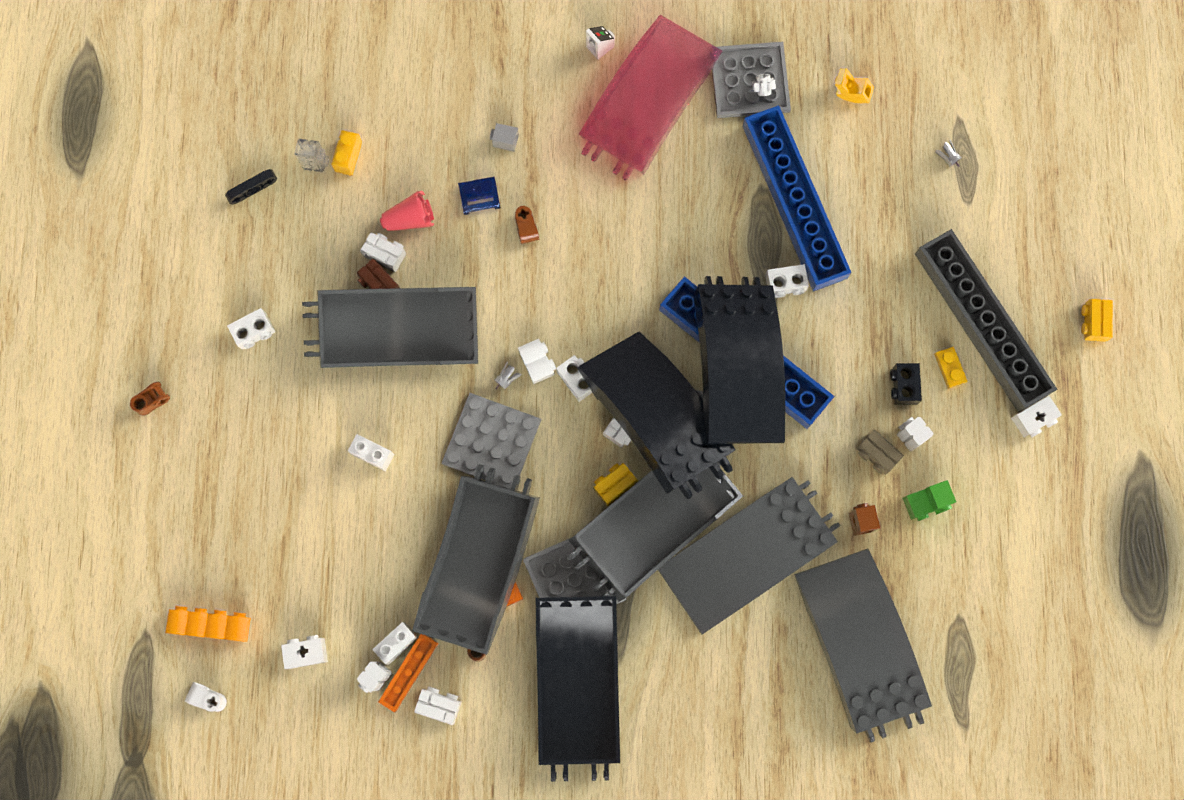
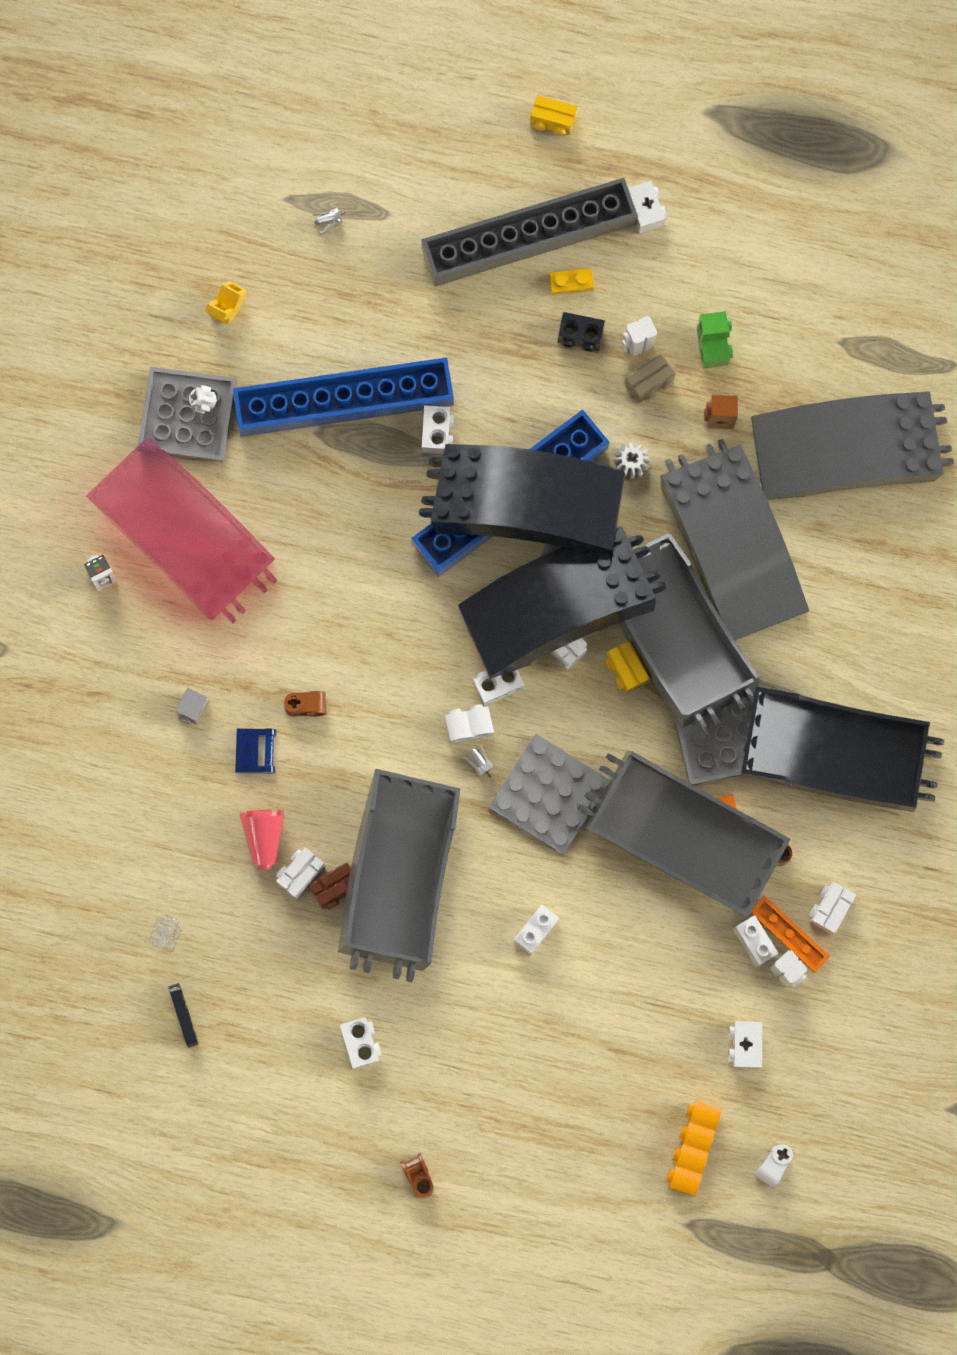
camera: 85 degrees left, 0 degrees up
yellow brick [331,130,362,176] -> none
none -> white gear [613,442,650,479]

